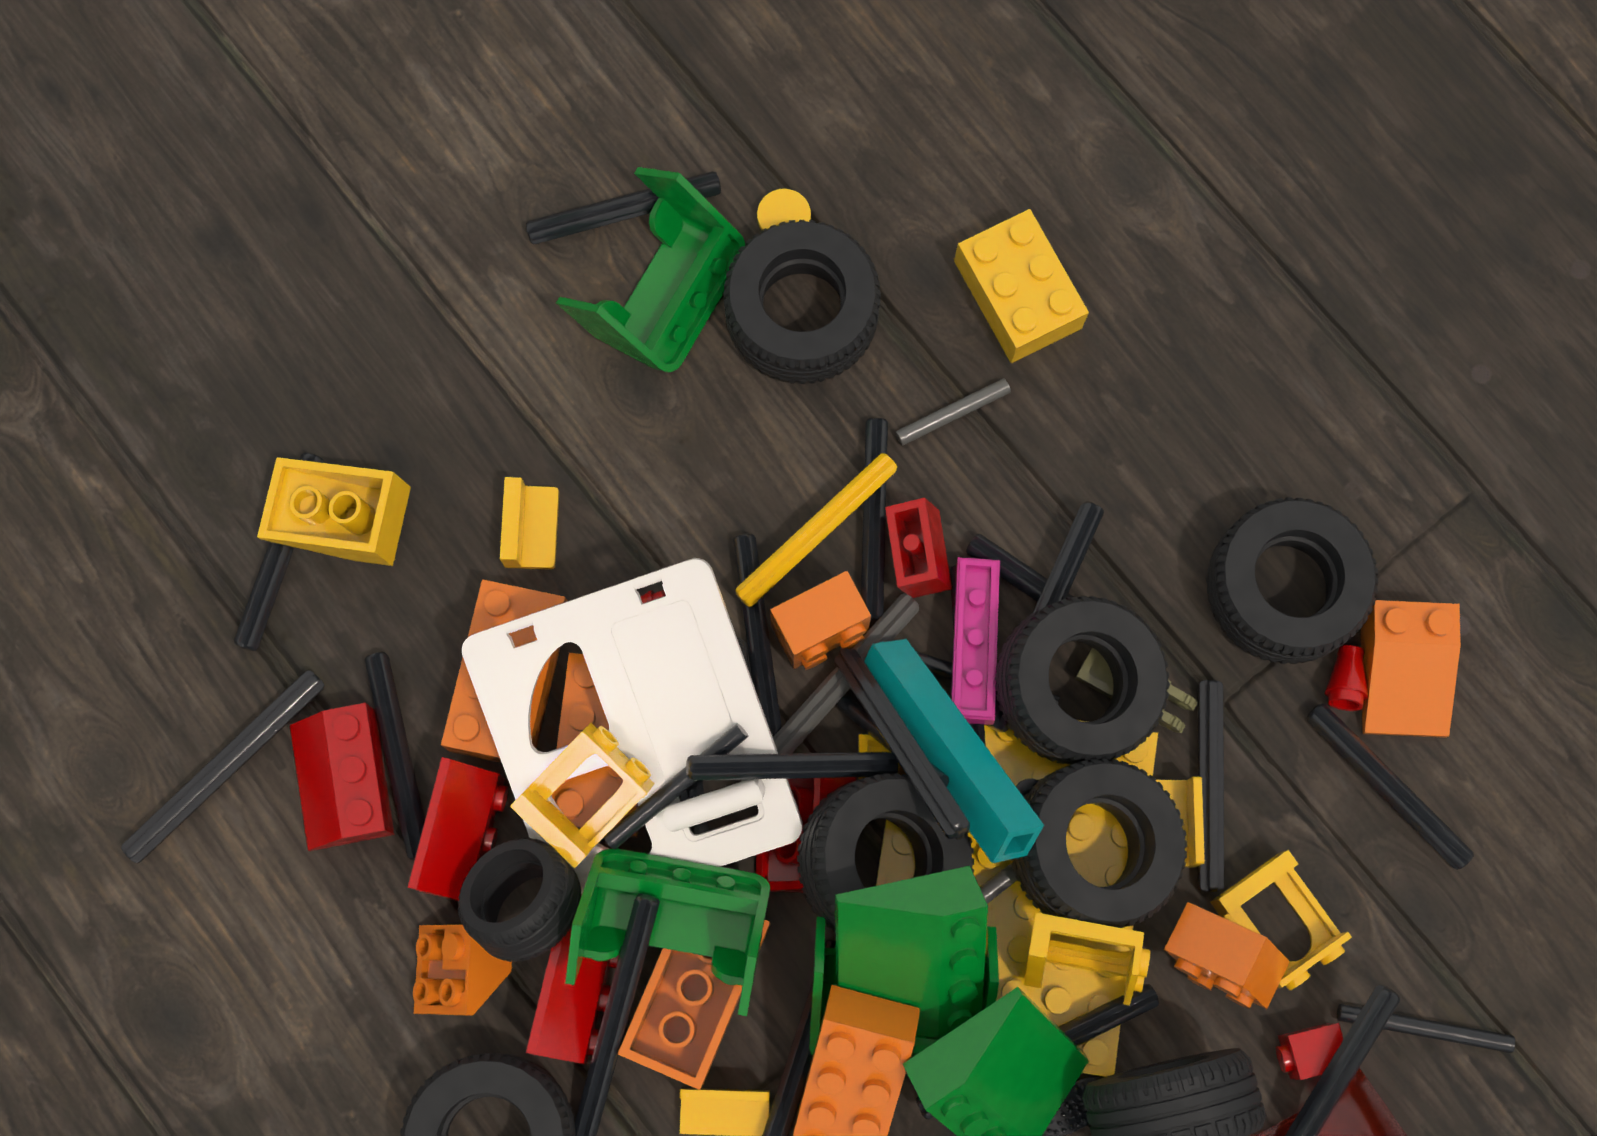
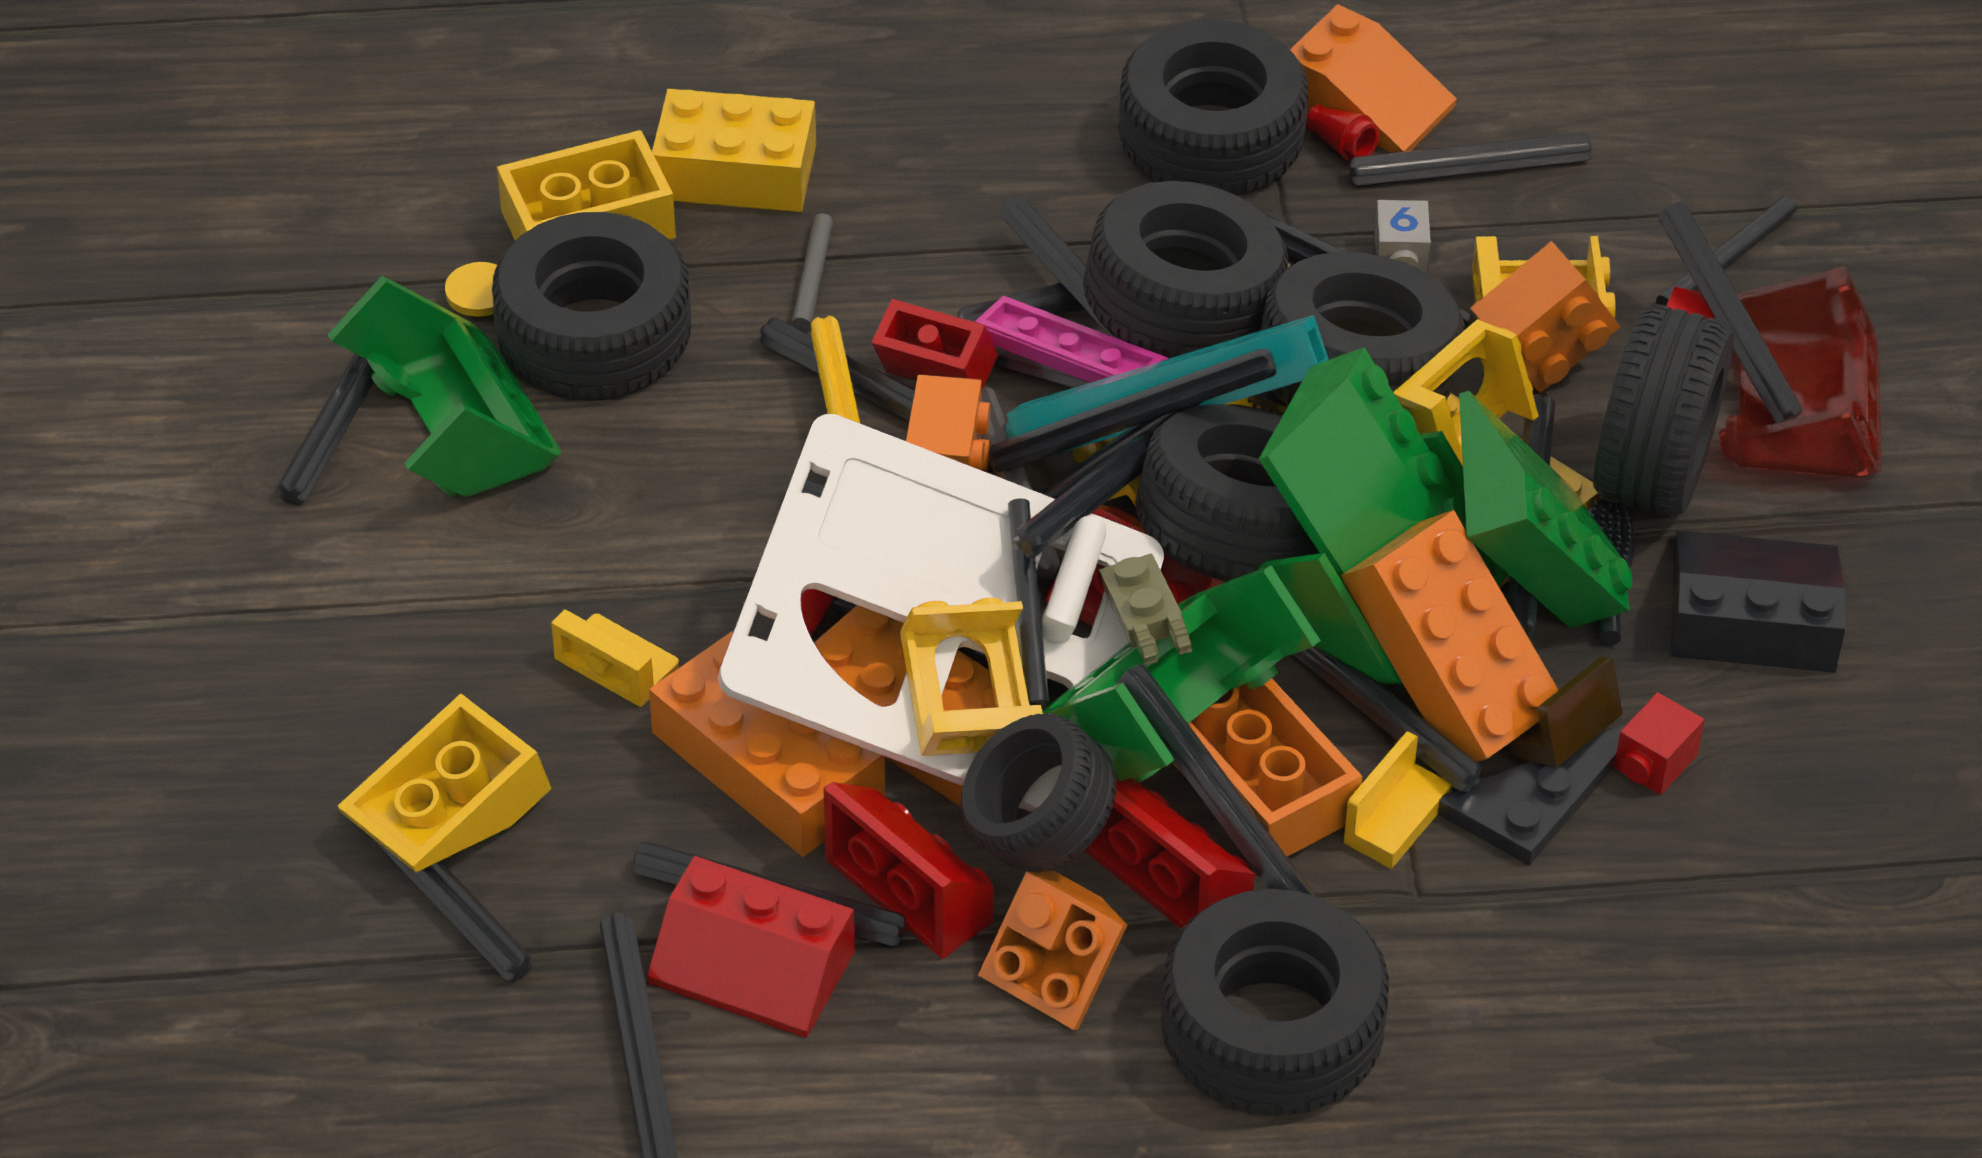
camera: 55 degrees left, 30 degrees down
none -> yellow brick [497,130,676,241]
none -> olive hinge [1099,553,1192,665]
none -> light grey brick [1374,200,1431,273]

